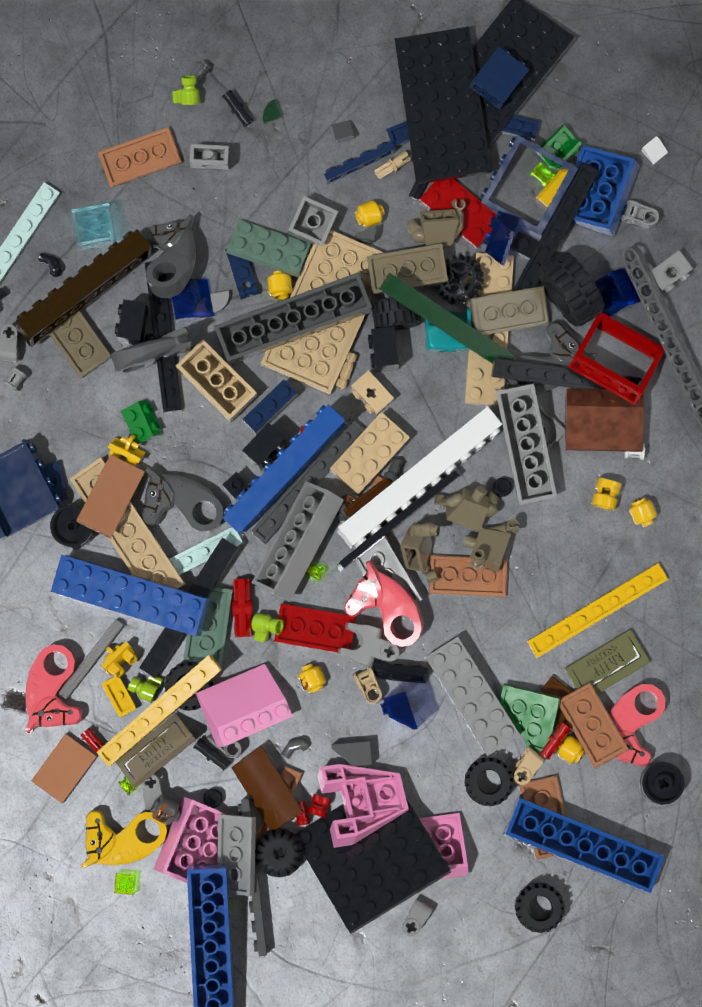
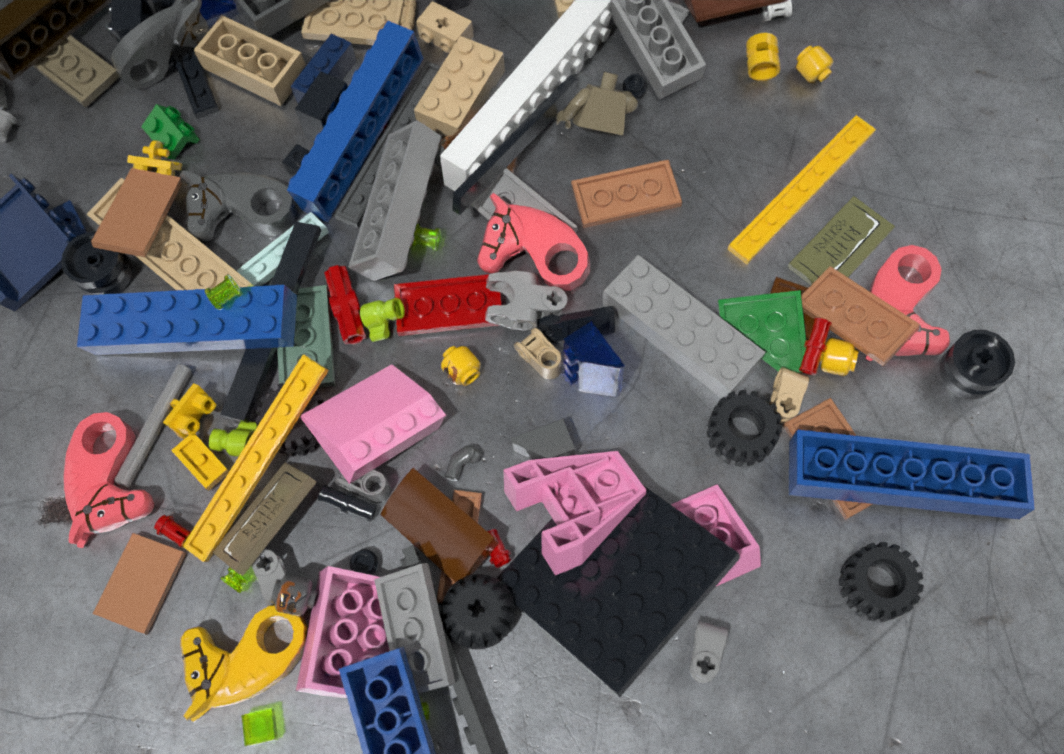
camera: 10 degrees left, 15 degrees down
red wheel [307,794,331,818] -> none
dark tan torso [400,522,440,583] -> none
dark tan torso [463,519,520,573] -> none
none -> clear neon green bush [204,274,243,310]

